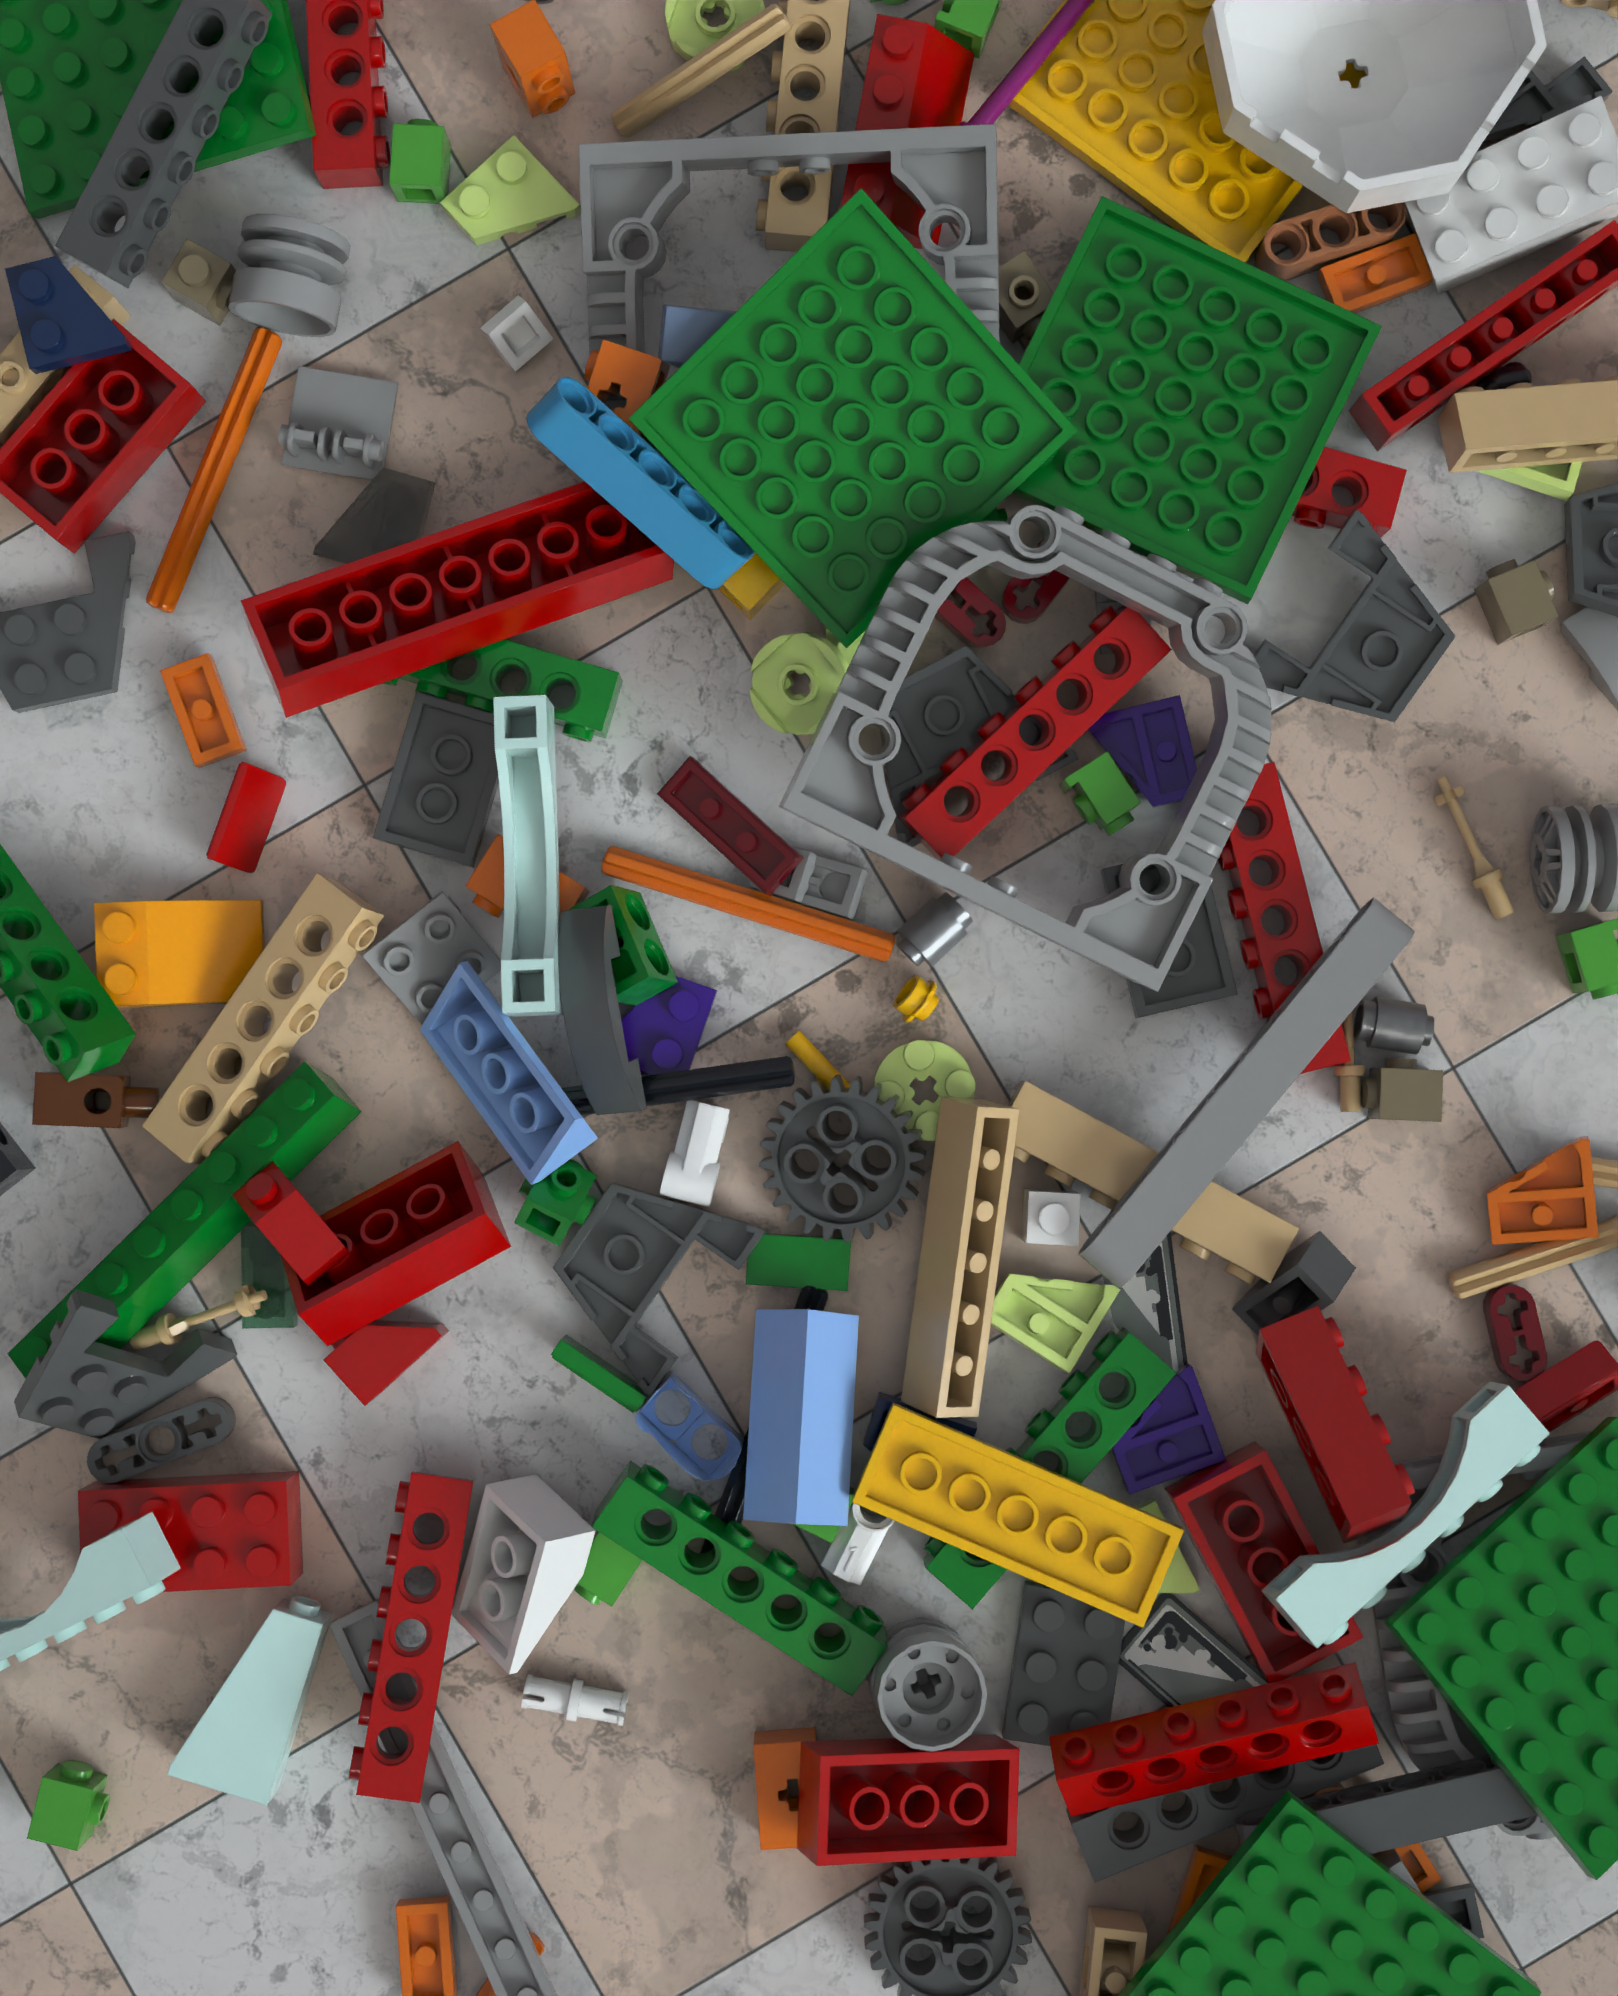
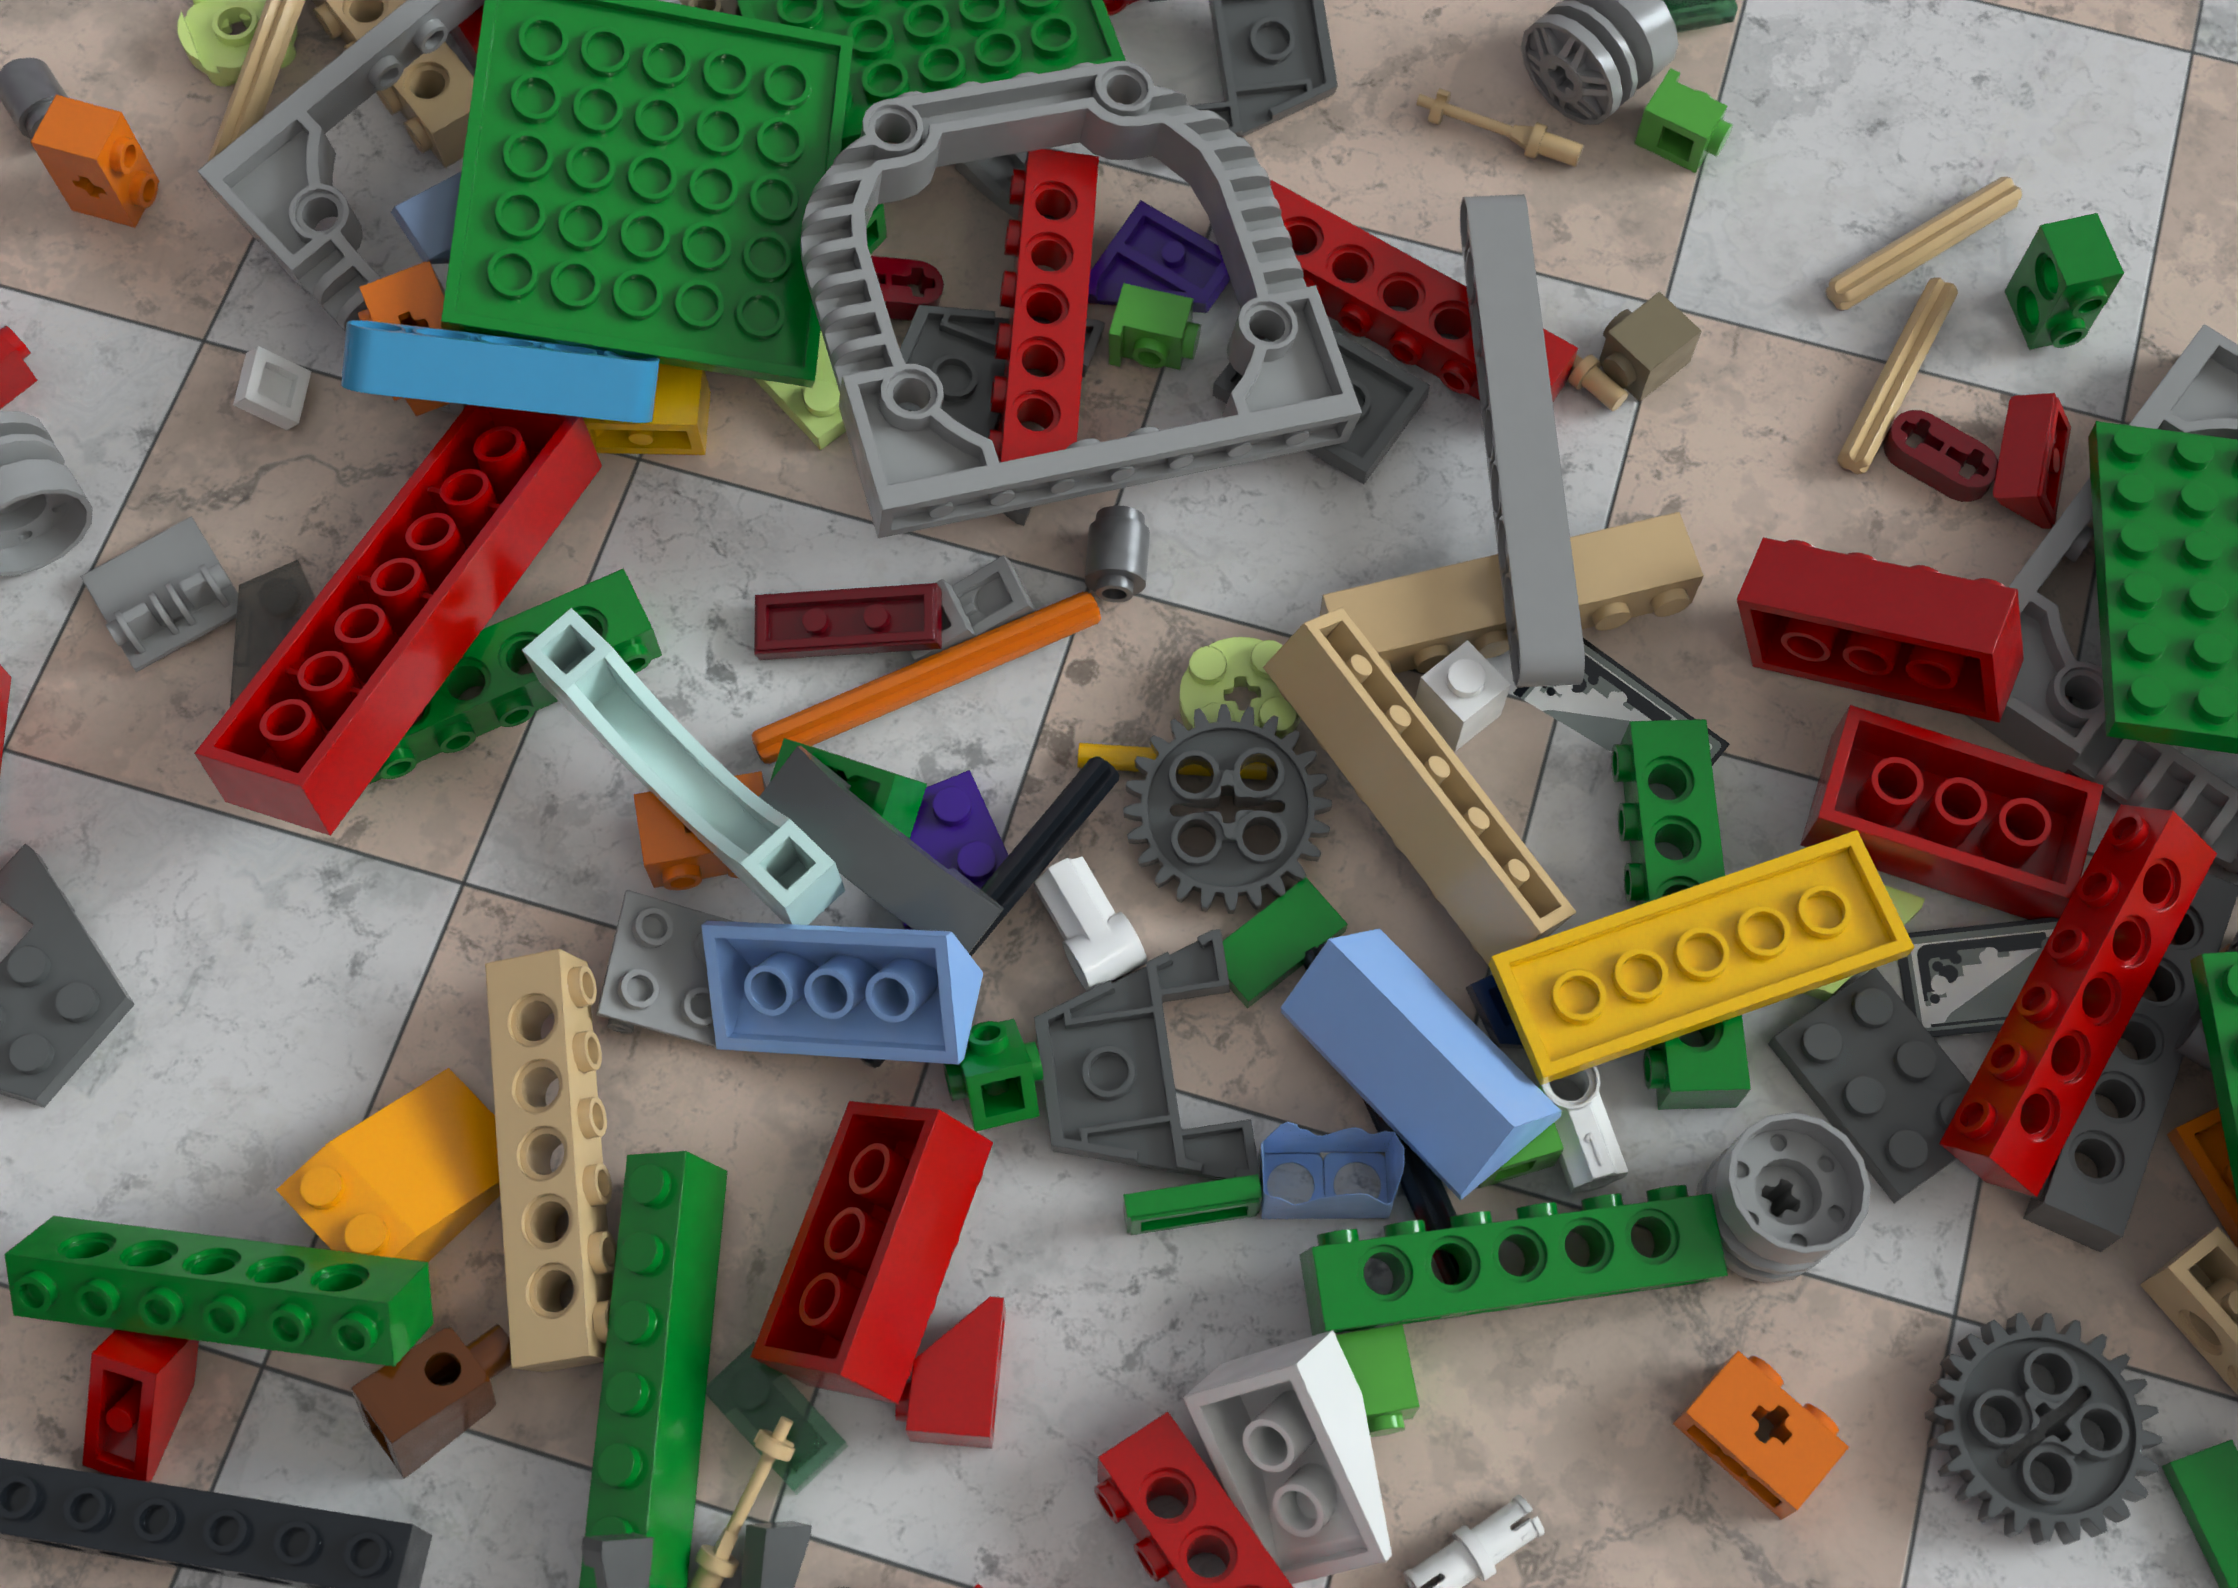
camera: 45 degrees left, 20 degrees down
orange axle [146,327,282,613] -> none
orange plate [160,653,247,768] -> none
red slope [206,762,286,873] -> none
red slope [232,1162,349,1286] -> none
dark grey plate [373,691,499,868] -> none
bright green brick [389,119,451,204] -> none
yellowish green wing [440,135,581,246] -> none
yellowish green plate [749,632,848,735] -> none
red brick [797,1734,1020,1866] -> none
yellow plate [893,975,939,1023] -> none
yellowish green wing [991,1274,1121,1374] -> none
dark red beam [1002,541,1070,624] -> none
dark purple wing [1112,1364,1226,1495] -> none
dark grey slope [1232,1231,1356,1336] -> none
light aqua arch [1261,1381,1550,1648] -> none
flat silver brick [1354,997,1434,1055] -> none
orange wing [1486,1136,1599,1245] -> none

